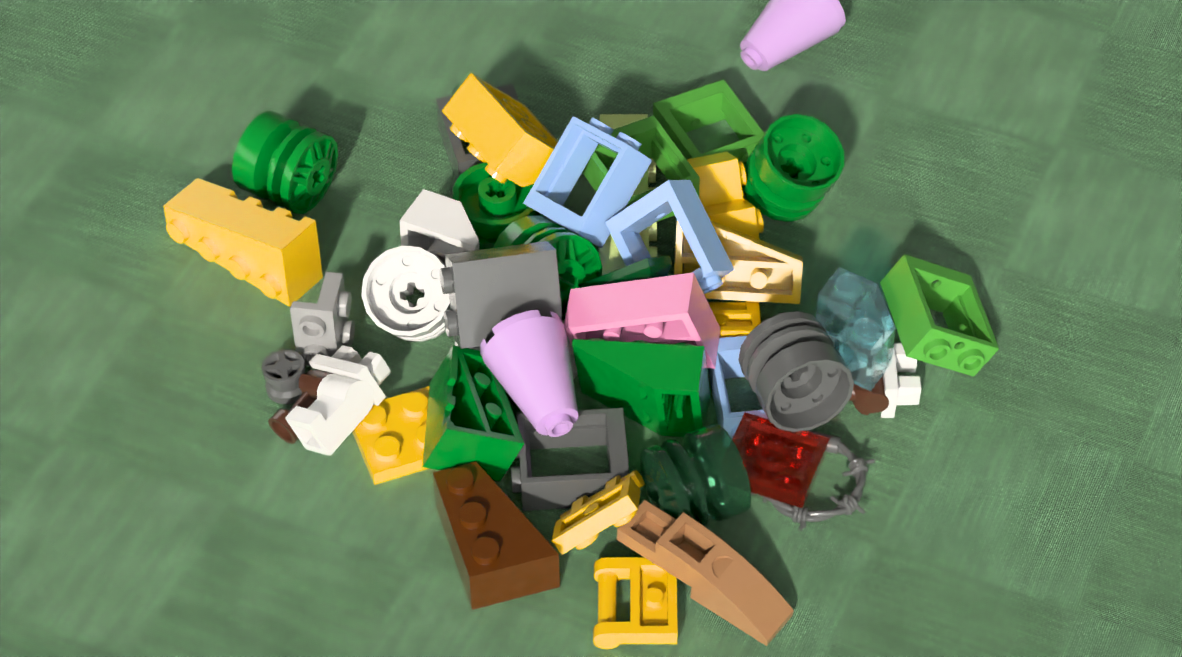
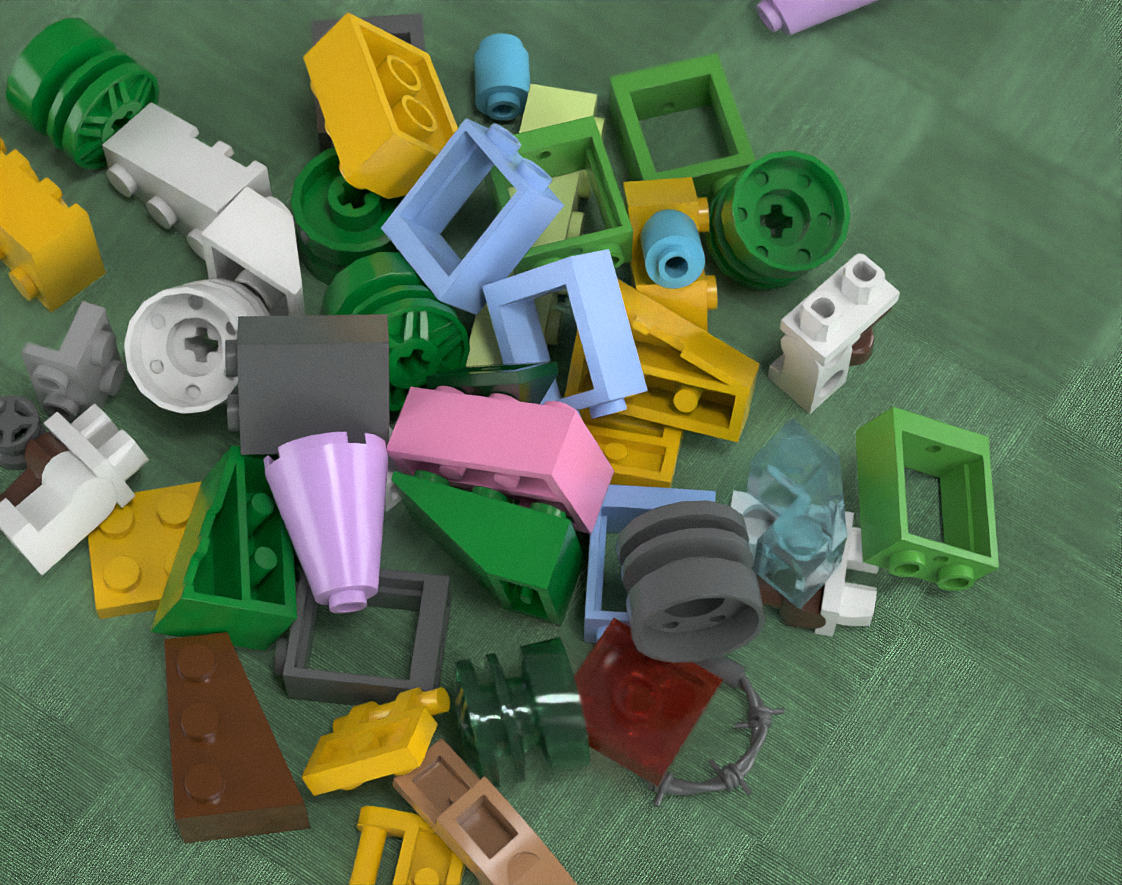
camera: 10 degrees right, 15 degrees up
none -> white wedge [102,102,272,261]
none -> medium azure brick [474,34,530,120]
none -> medium azure brick [640,209,705,289]
none -> white hips [768,253,900,414]

